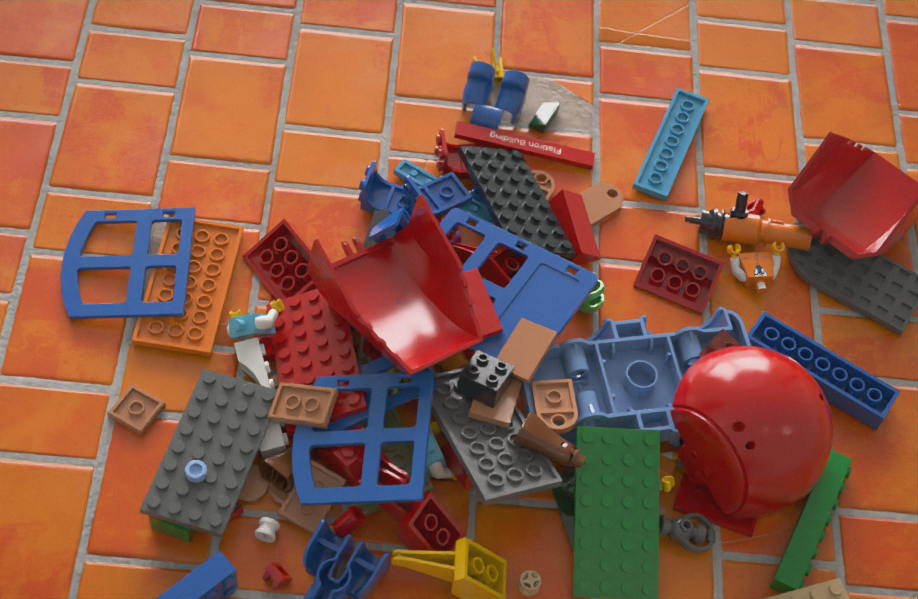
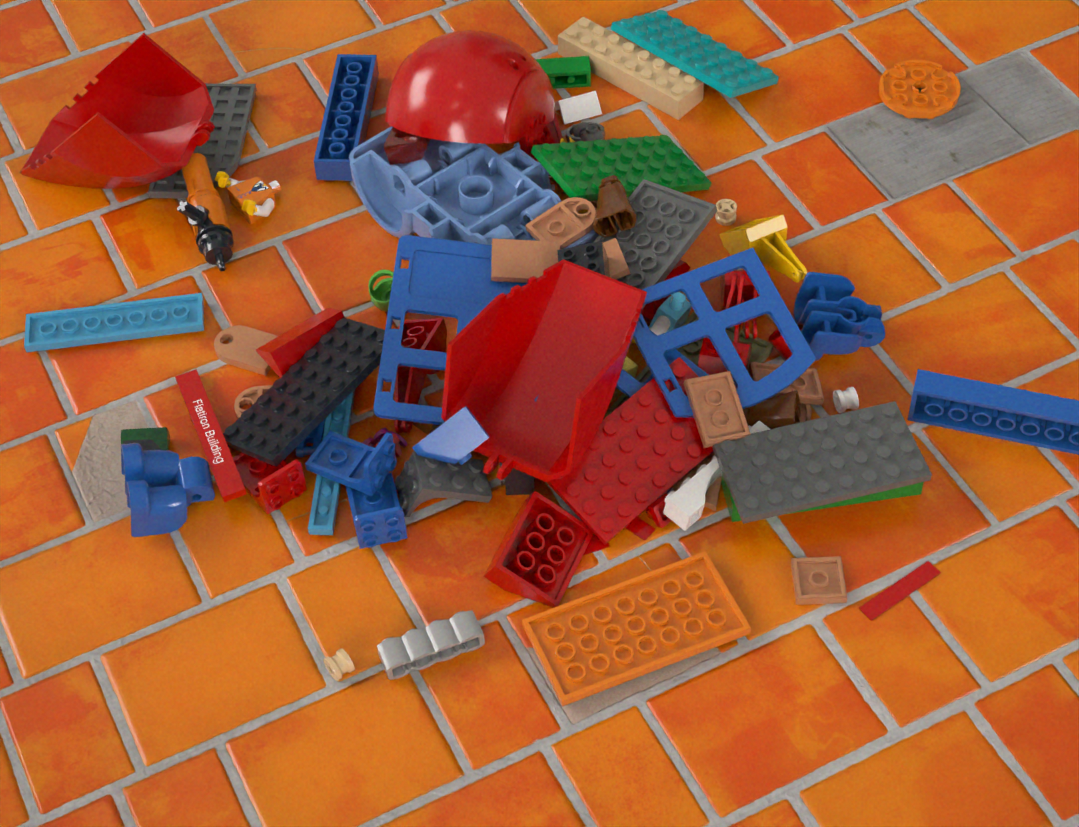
camera: 110 degrees left, 5 degrees down
blue window [61,207,196,319] -> none
light blue tile [185,460,207,483] -> none
medium azure torso [227,299,285,341] -> none
red tile [262,562,293,590] -> none
yellow plant [473,48,504,85] -> none
red slope [633,234,725,314] -> none
red tile [746,197,766,219] -> none
none -> tan wheel [323,648,355,681]
none -> light grey brick [377,610,485,680]
none -> white panel [554,91,602,125]
none -> red sticker [859,561,941,621]

